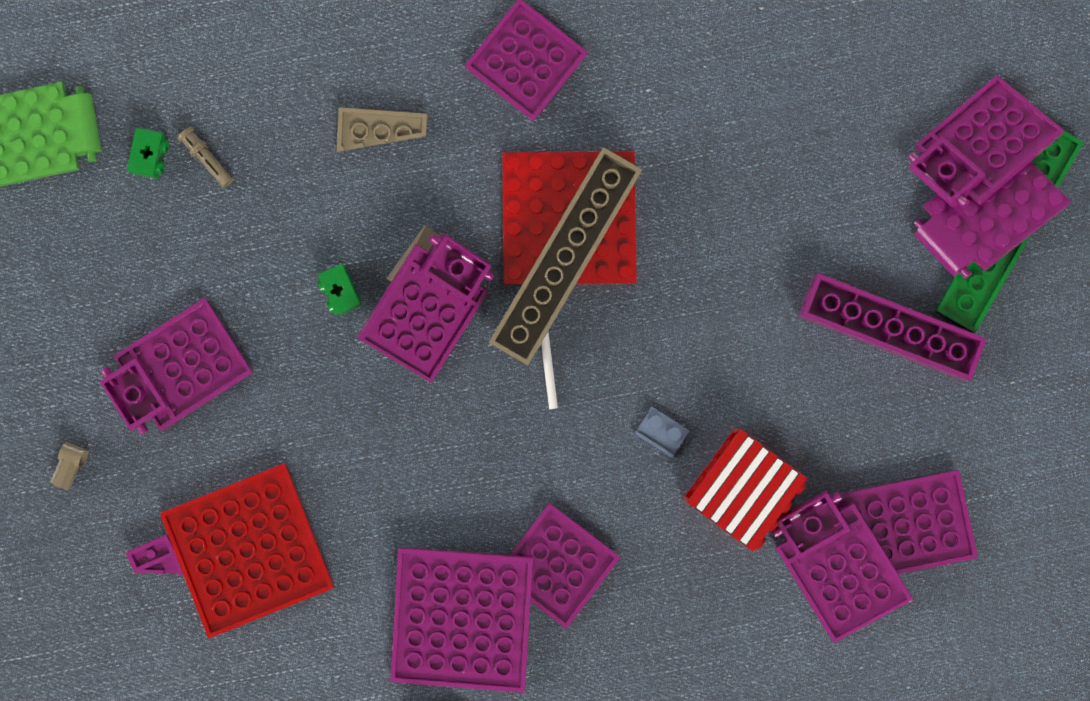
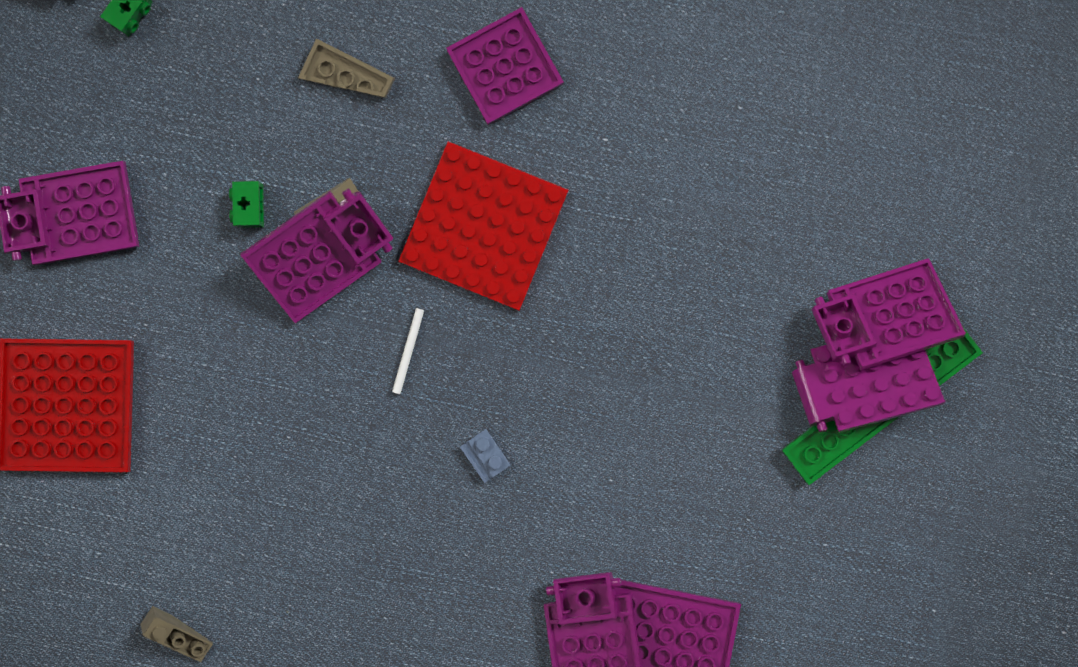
camera: 25 degrees right, 0 degrees up
dark tan pin [177,127,234,188] -> none
magenta plate [390,547,534,693] -> none
dark tan brick [489,147,642,366] -> none
magenta plate [510,502,621,629] -> none
brick [682,428,807,552] -> none
magenta brick [797,273,987,381] -> none

